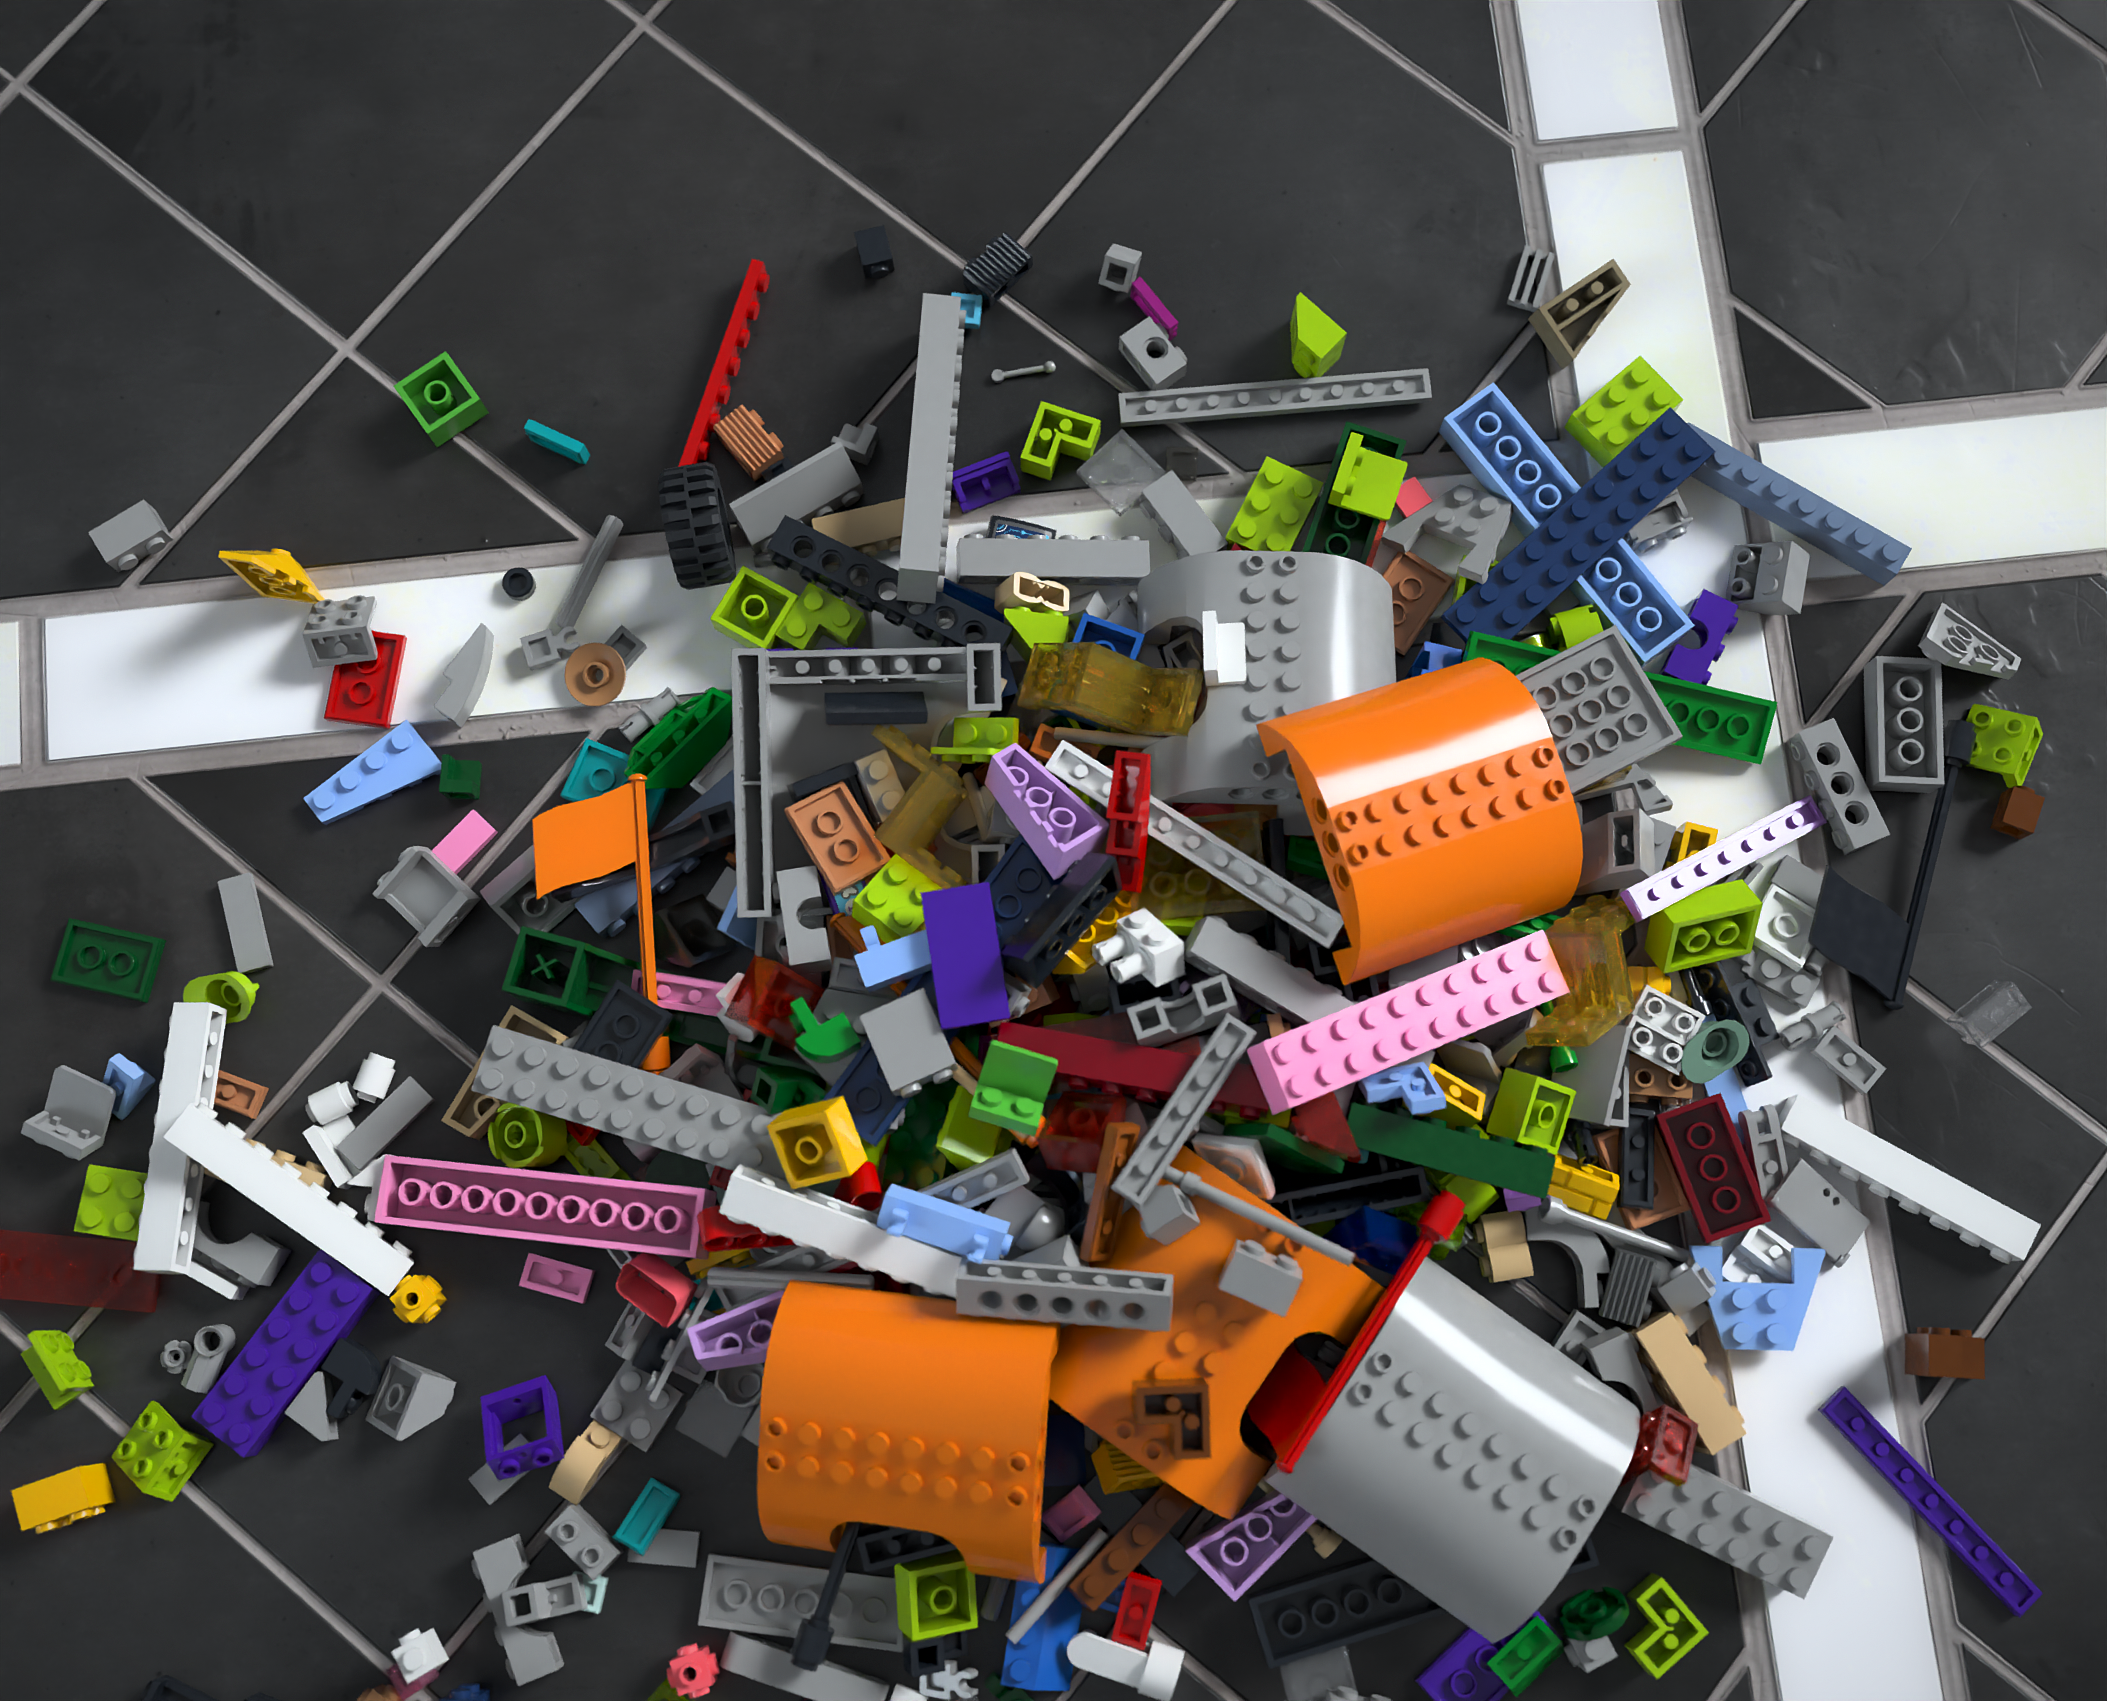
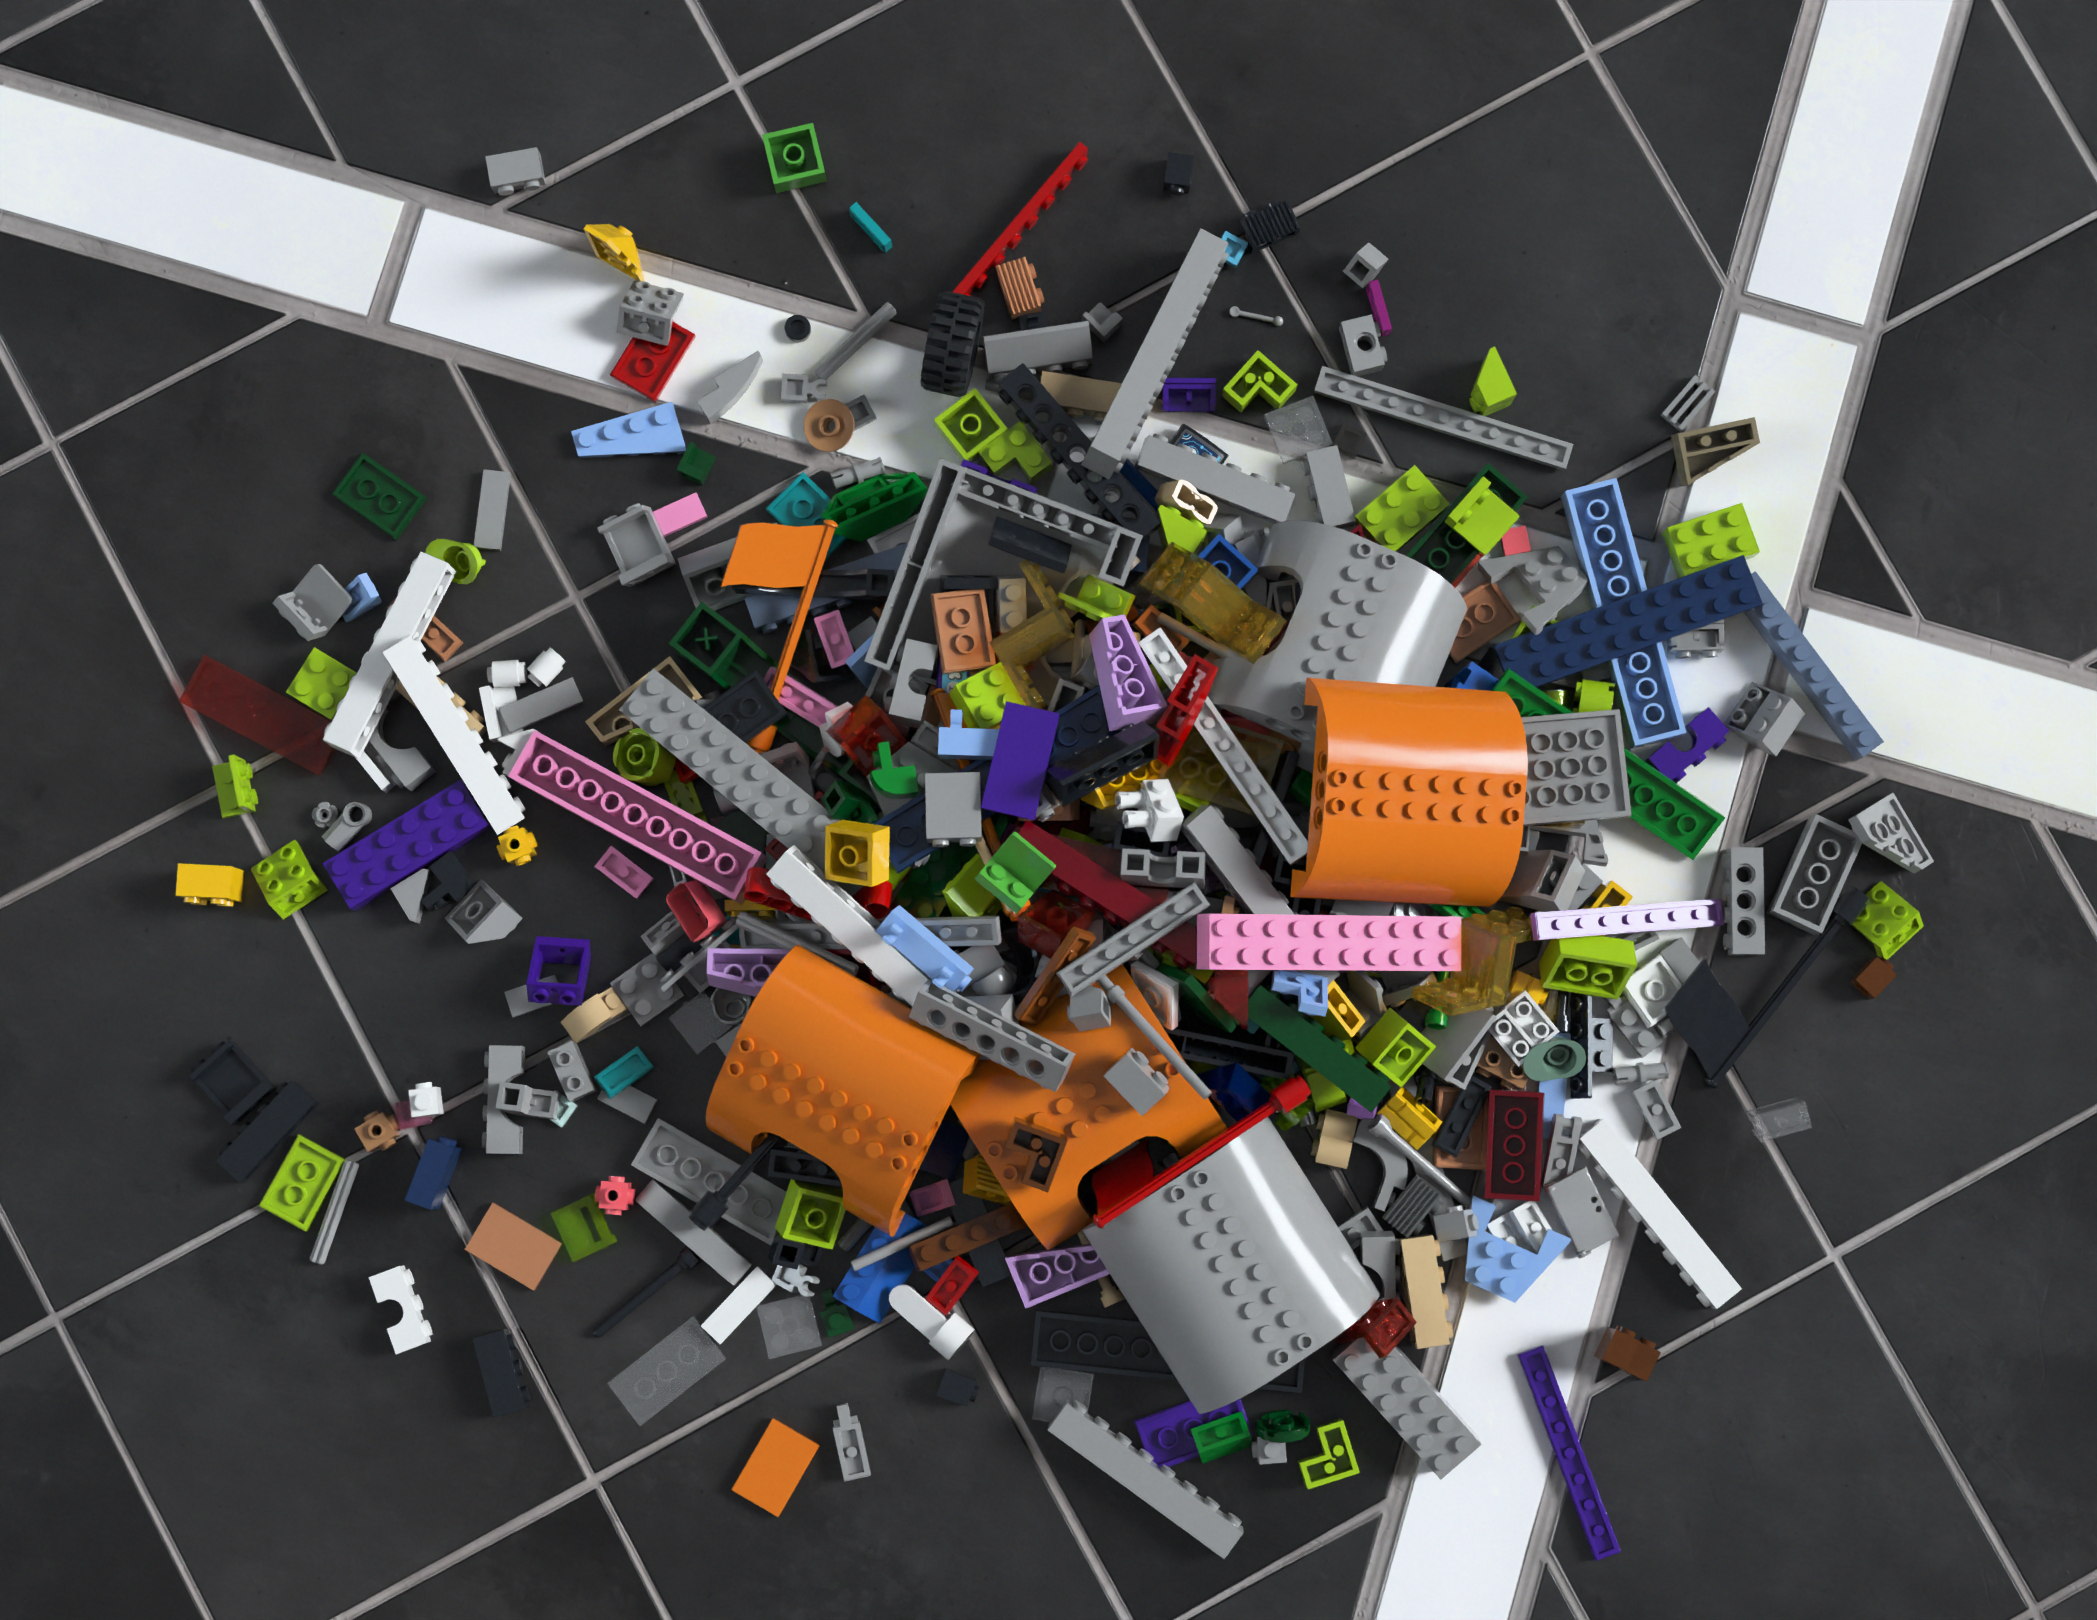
camera: 20 degrees right, 5 degrees up
white panel [1202,611,1246,686] -> none
none -> bright pink plate [814,610,854,669]

